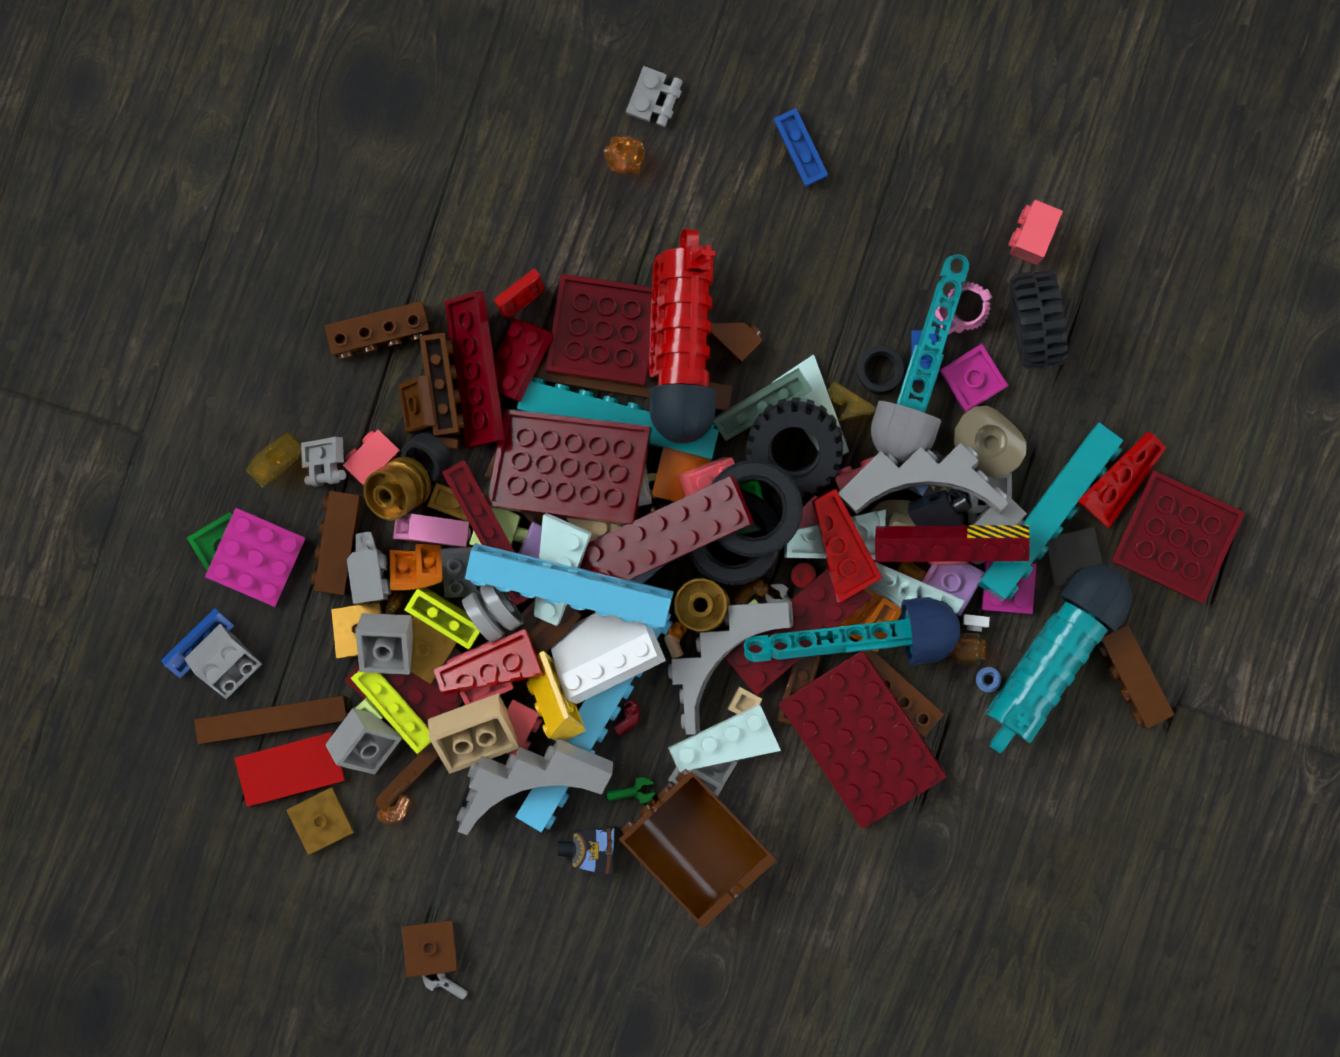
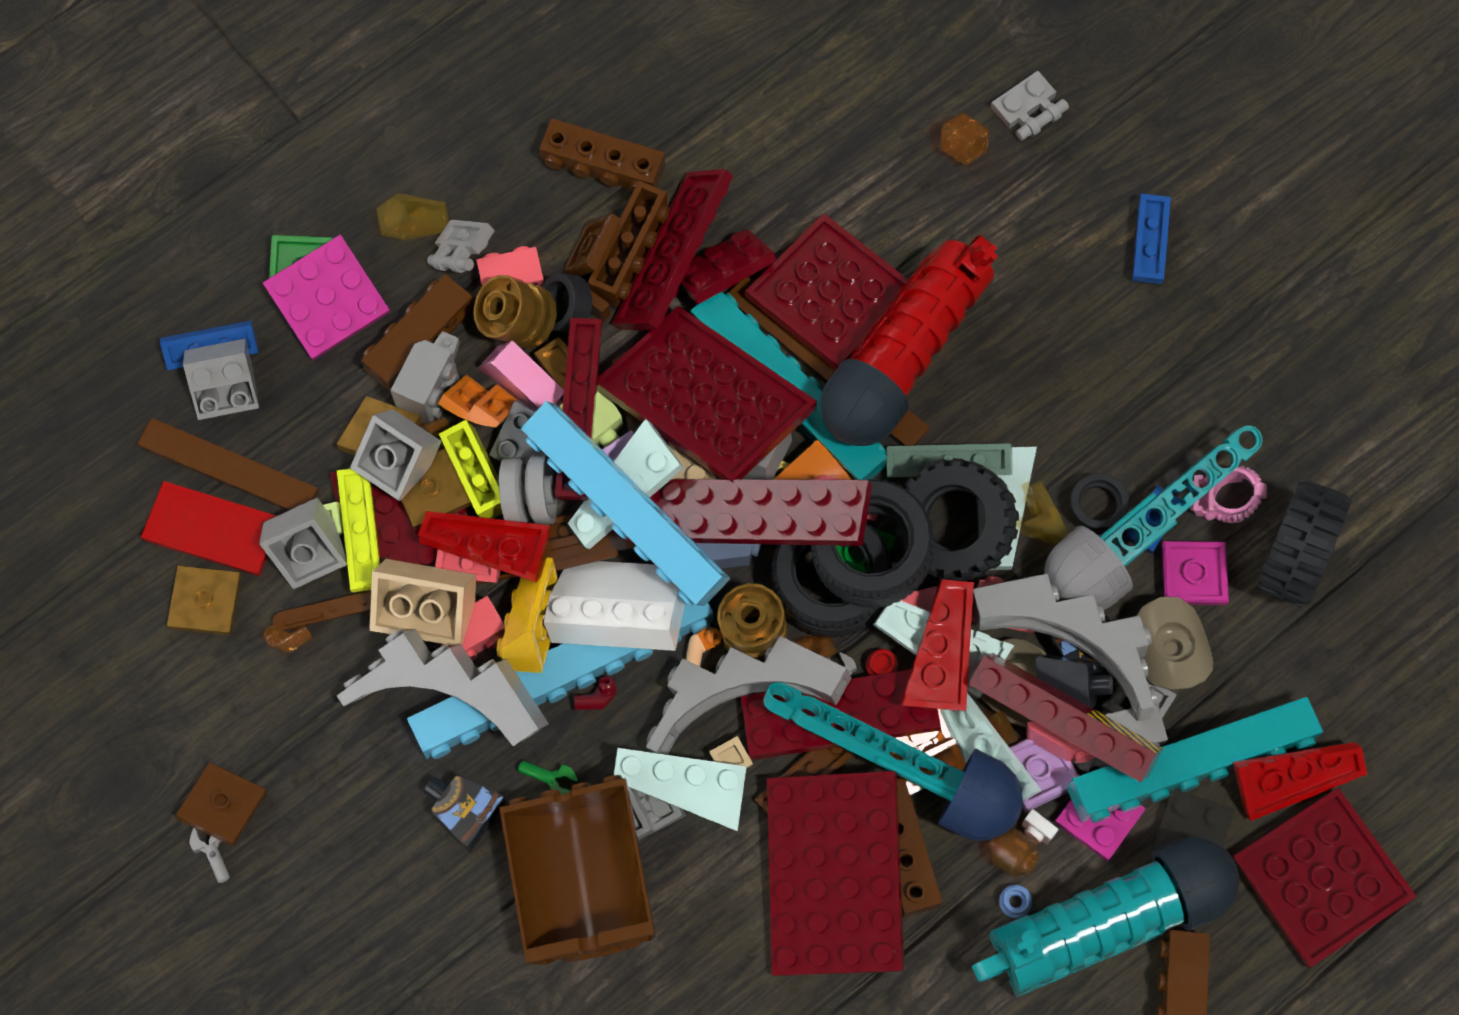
camera: 30 degrees right, 15 degrees down
red tile [493,268,545,320] -> none
reddish brown slope [710,323,763,364] -> none
coral brick [1008,200,1063,265] -> none

